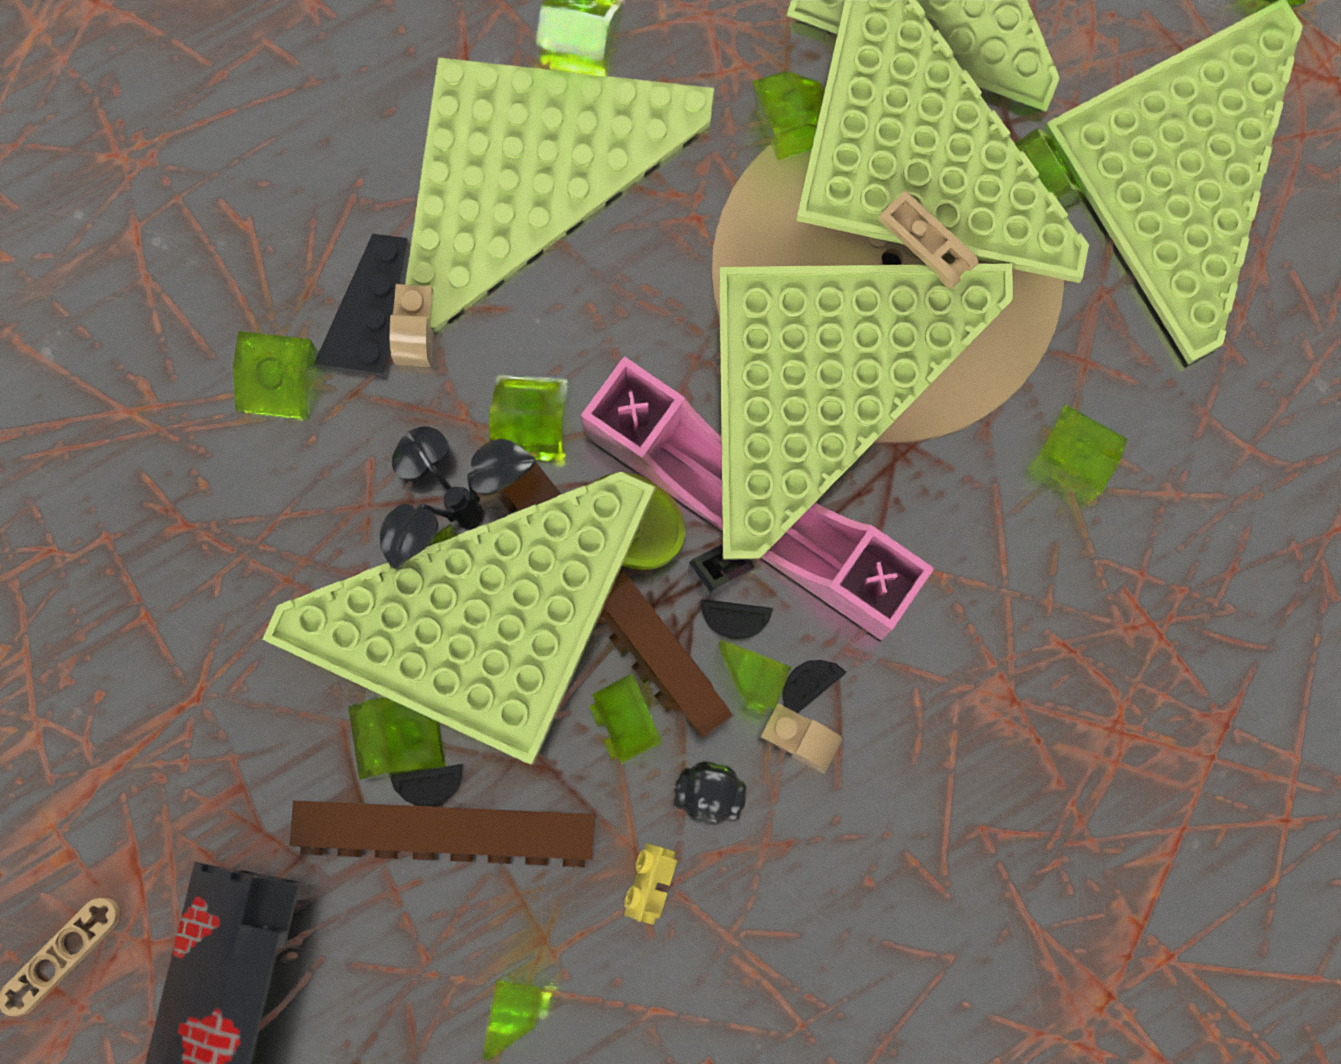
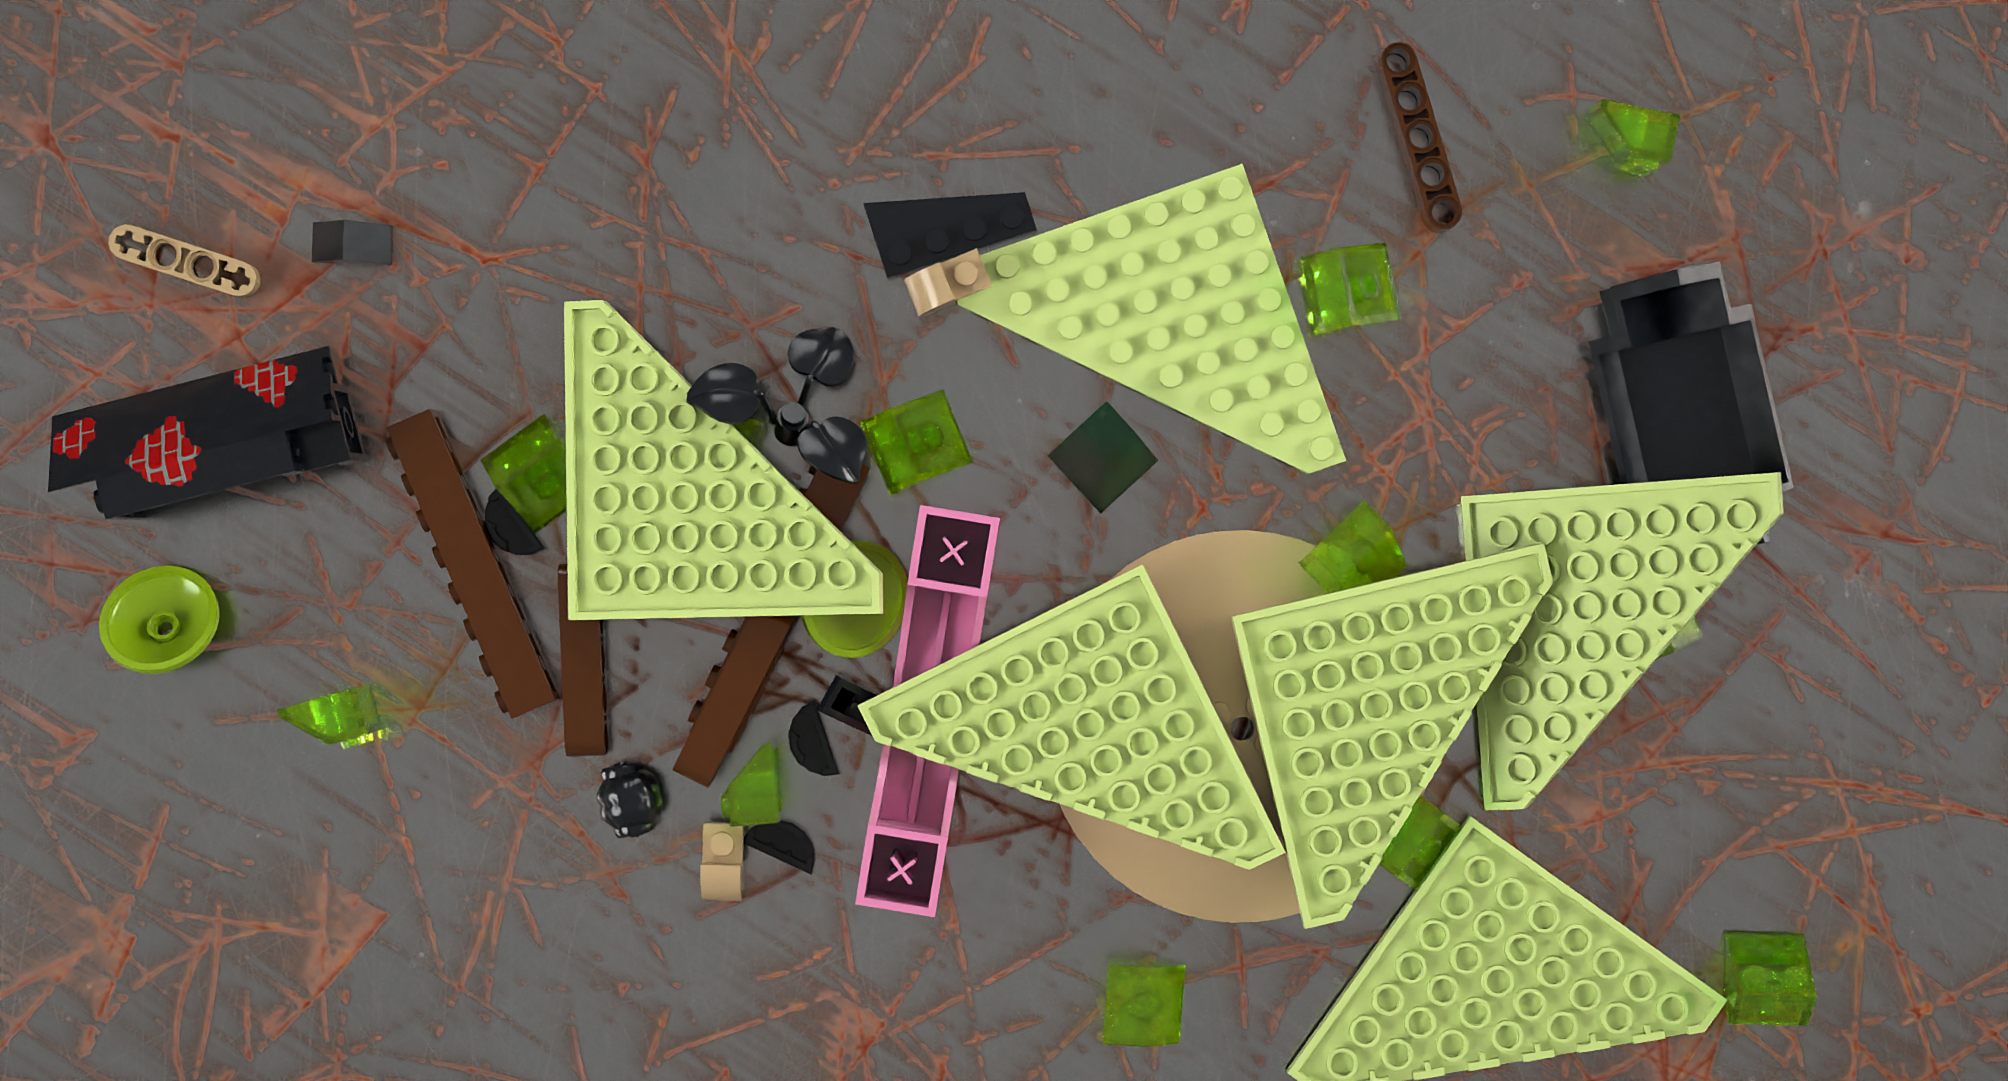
camera: 70 degrees right, 10 degrees up
clear neon green slope [233,331,318,419] -> none
clear neon green slope [589,673,663,765] -> none
light yellow hinge [624,843,678,925] -> none
tan plate [879,190,979,289] -> none
none -> black slope [312,220,393,265]
none -> reddish brown beam [558,564,608,757]
none -> clear green slope [1048,401,1158,514]

